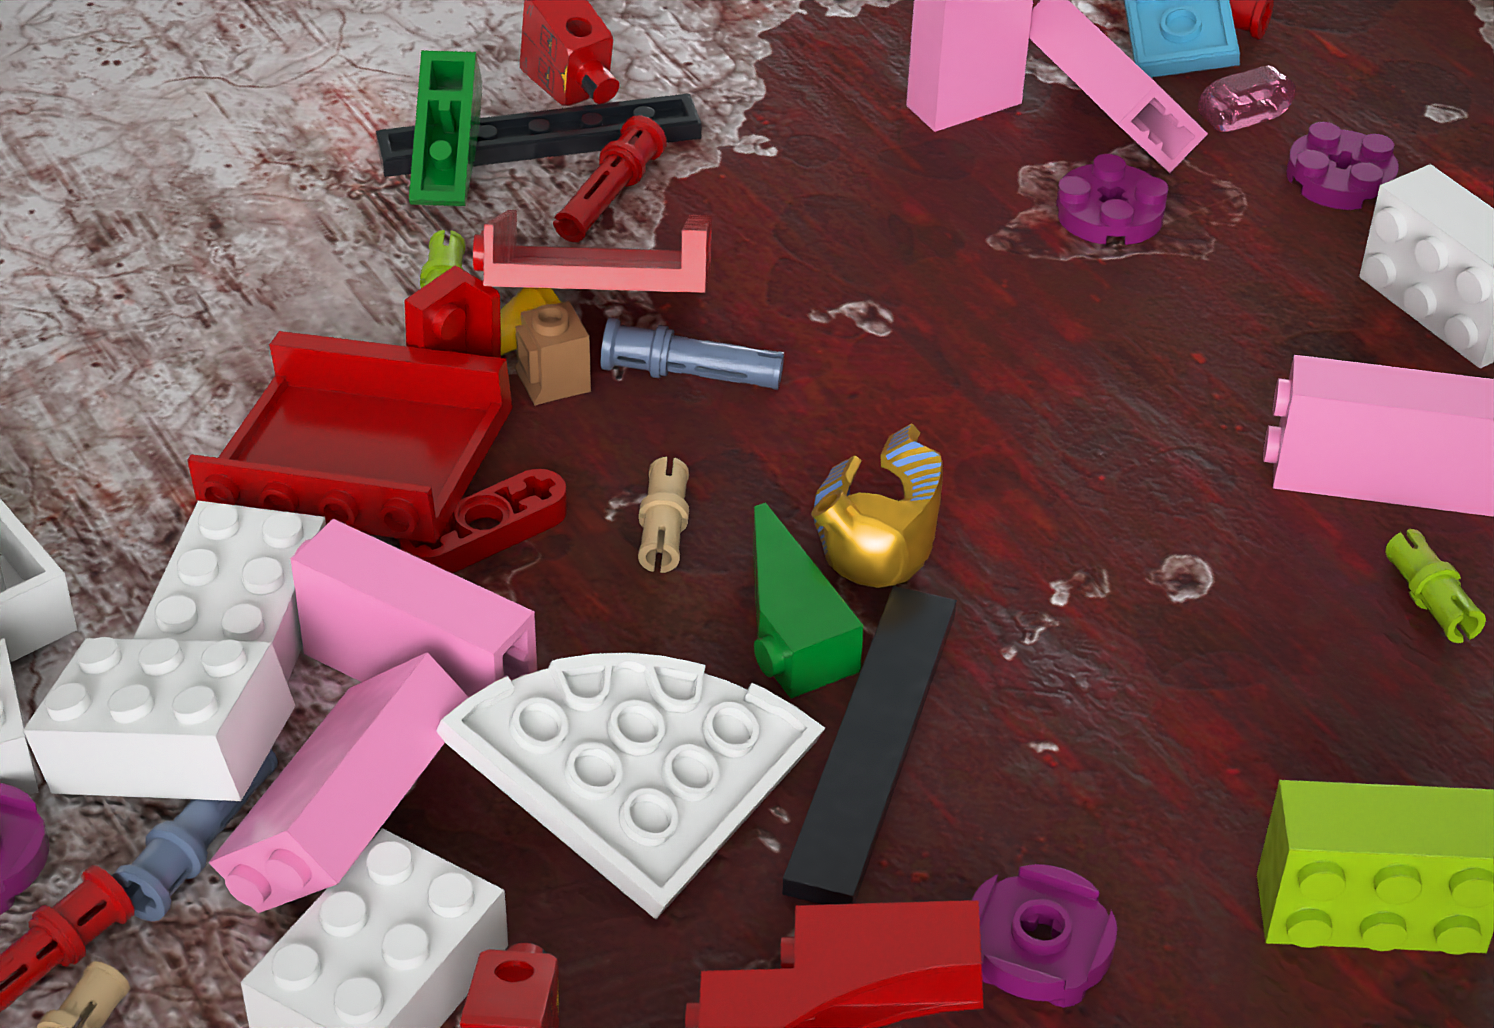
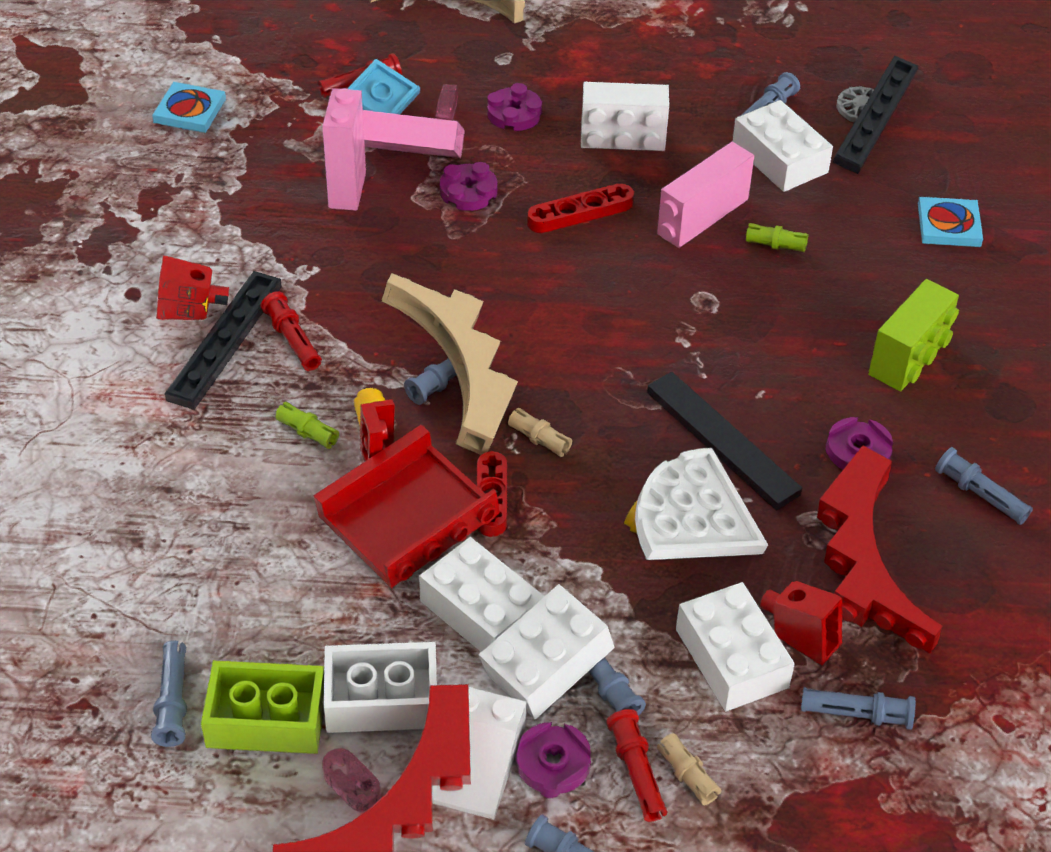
camera: 55 degrees left, 5 degrees up
bright pink brick [208,652,469,913] -> none
bright pink brick [290,519,537,697] -> none
green slope [409,50,483,206] -> none
panel [473,210,712,293] -> none
medium nougat window [515,301,591,405] -> none
green slope [753,502,864,699] -> none
pearl gold piece [811,423,943,588] -> none
none -> tan arch [382,273,518,455]
none -> red beam [527,184,634,233]

